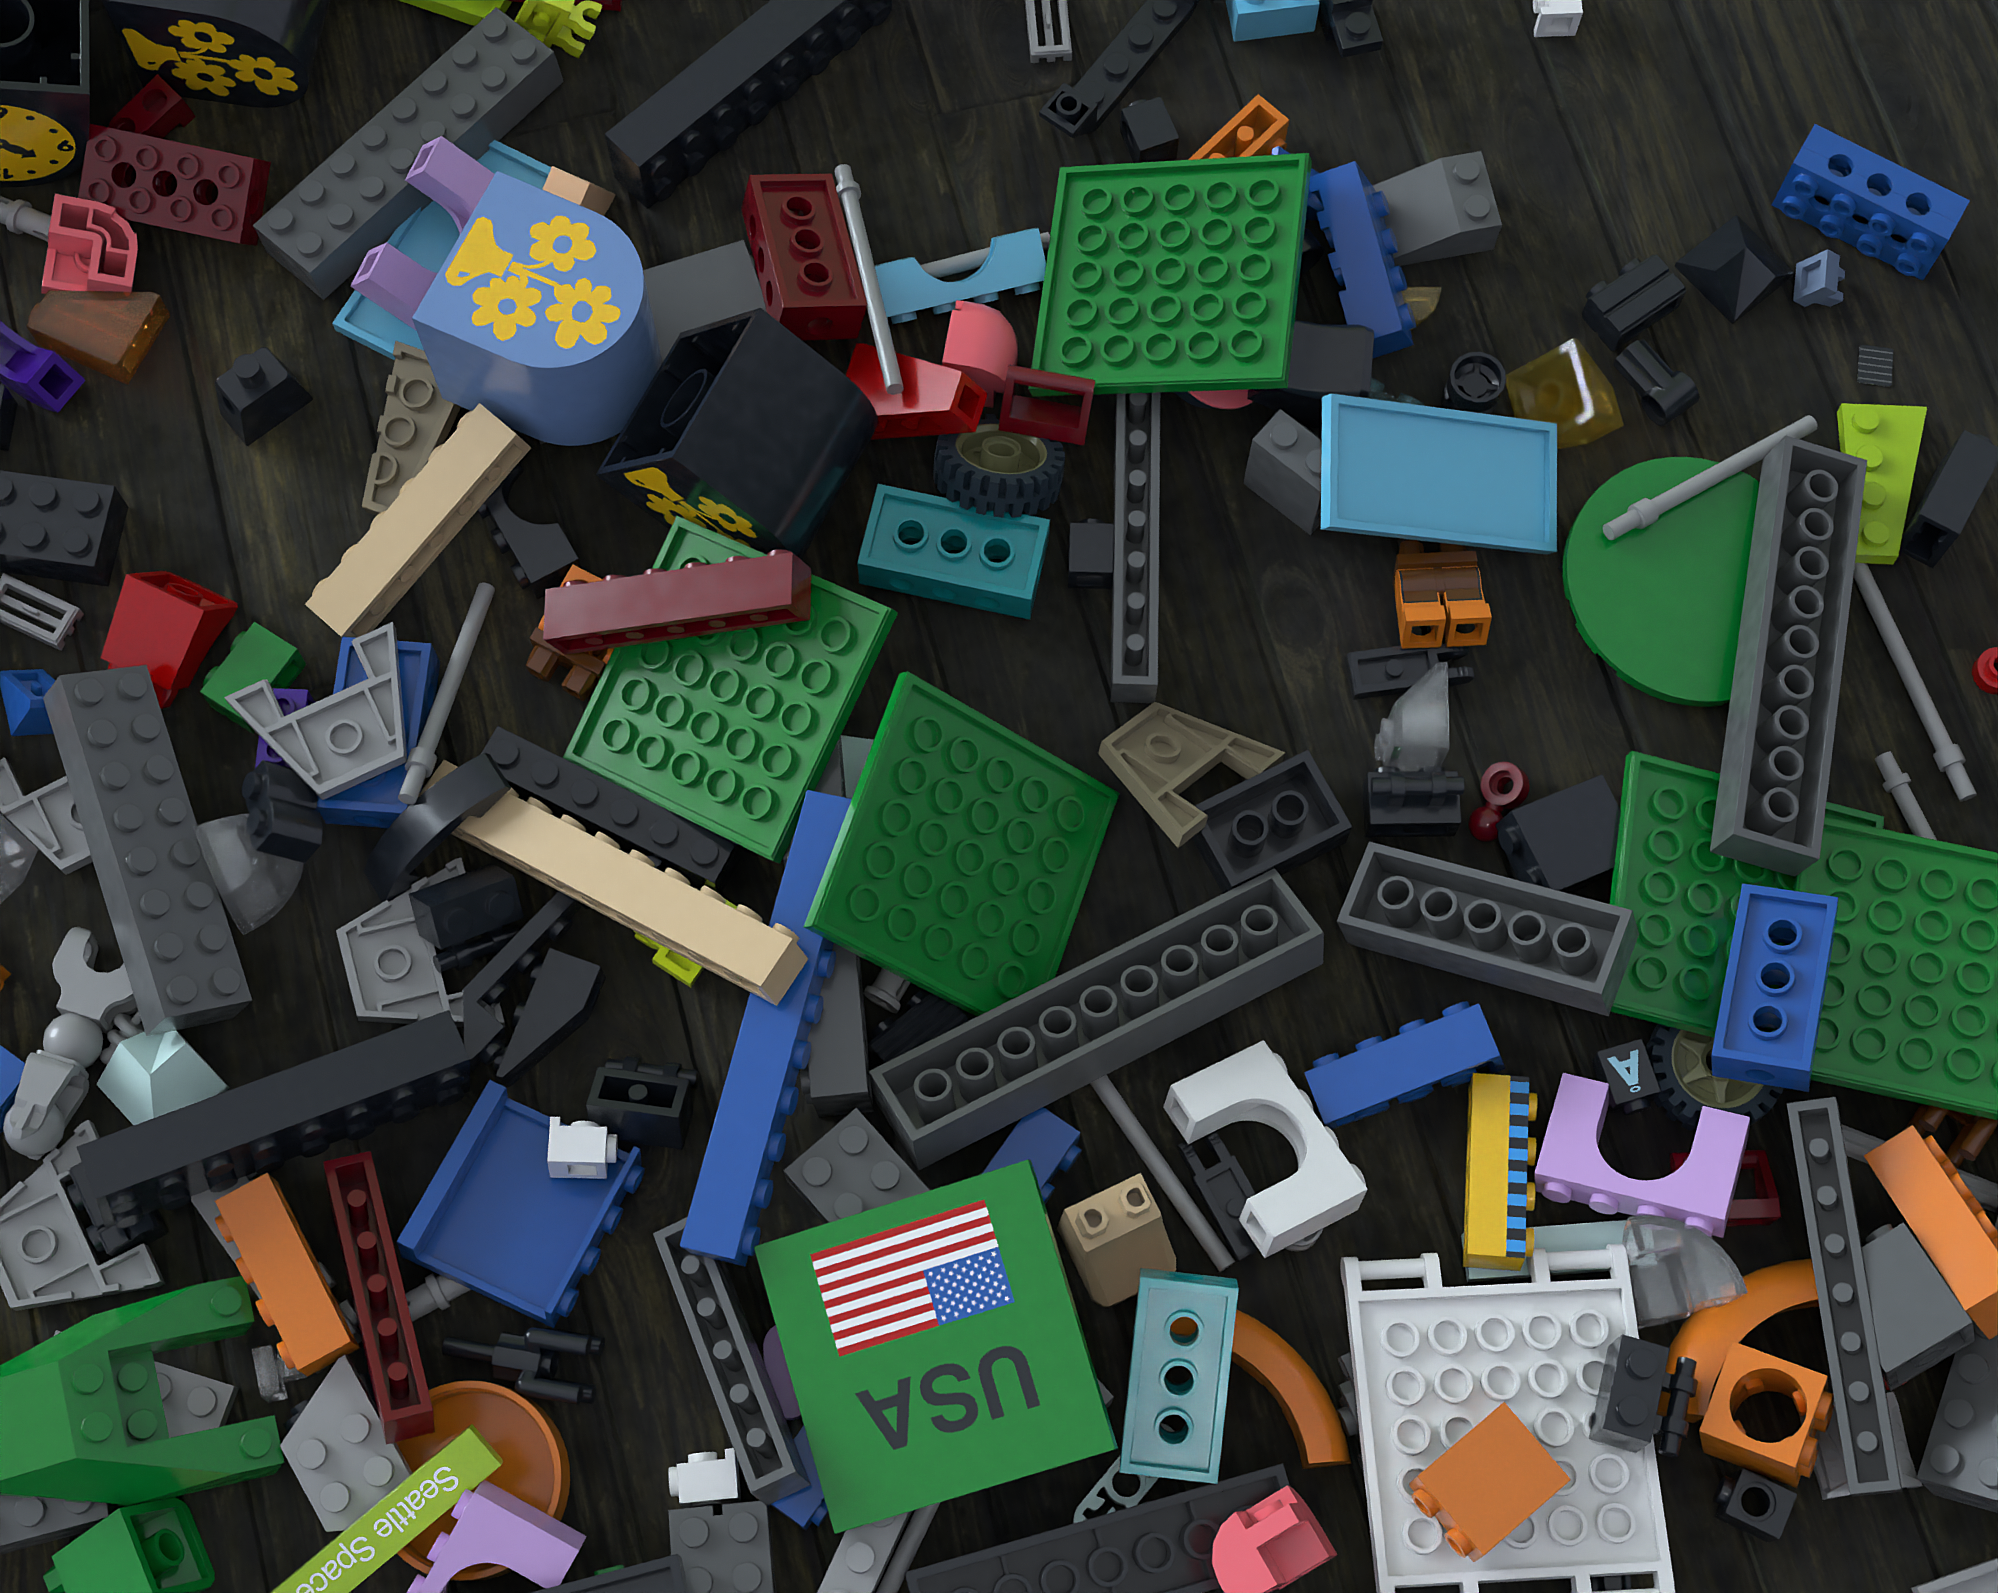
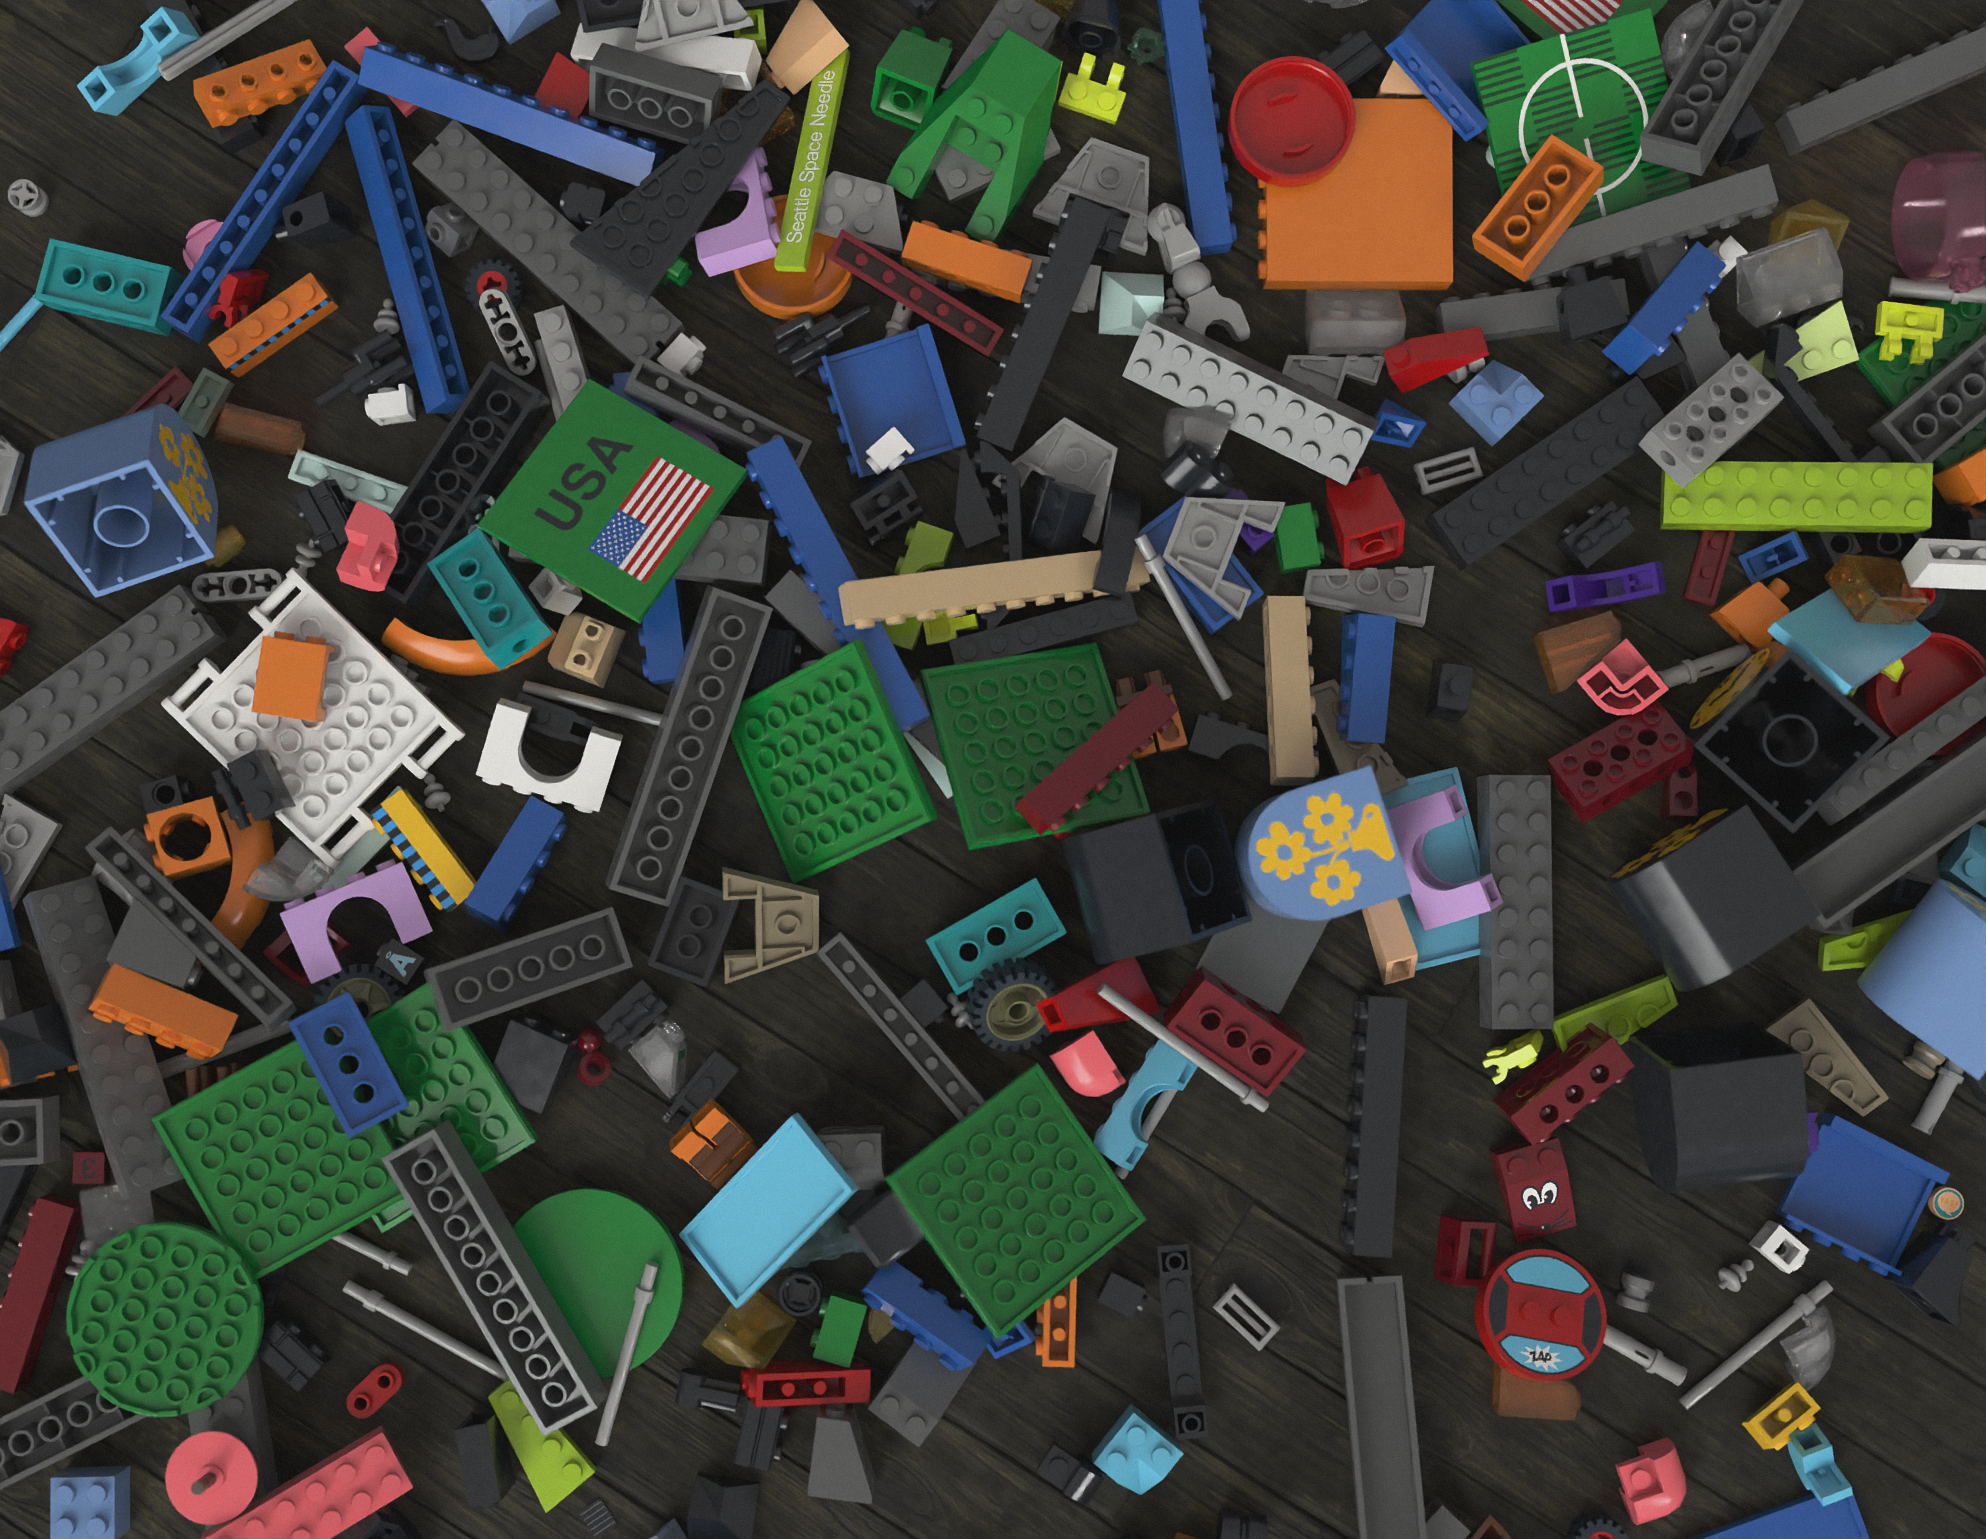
camera: 140 degrees right, 15 degrees up
clear tile [252,1345,307,1403] -> none
dark red tile [998,365,1095,445] -> none
none -> light grey hair [423,773,451,812]
none -> white brick [529,568,583,616]
none -> red slope [740,1360,871,1407]
none -> dark grey slope [807,1403,876,1504]
none -> green brick [810,1289,868,1368]
none -> lime arch [880,521,954,654]
none -> light grey hair [947,992,973,1029]
none -> light grey wing [1302,566,1434,627]
none -> blue wedge [1336,613,1396,743]

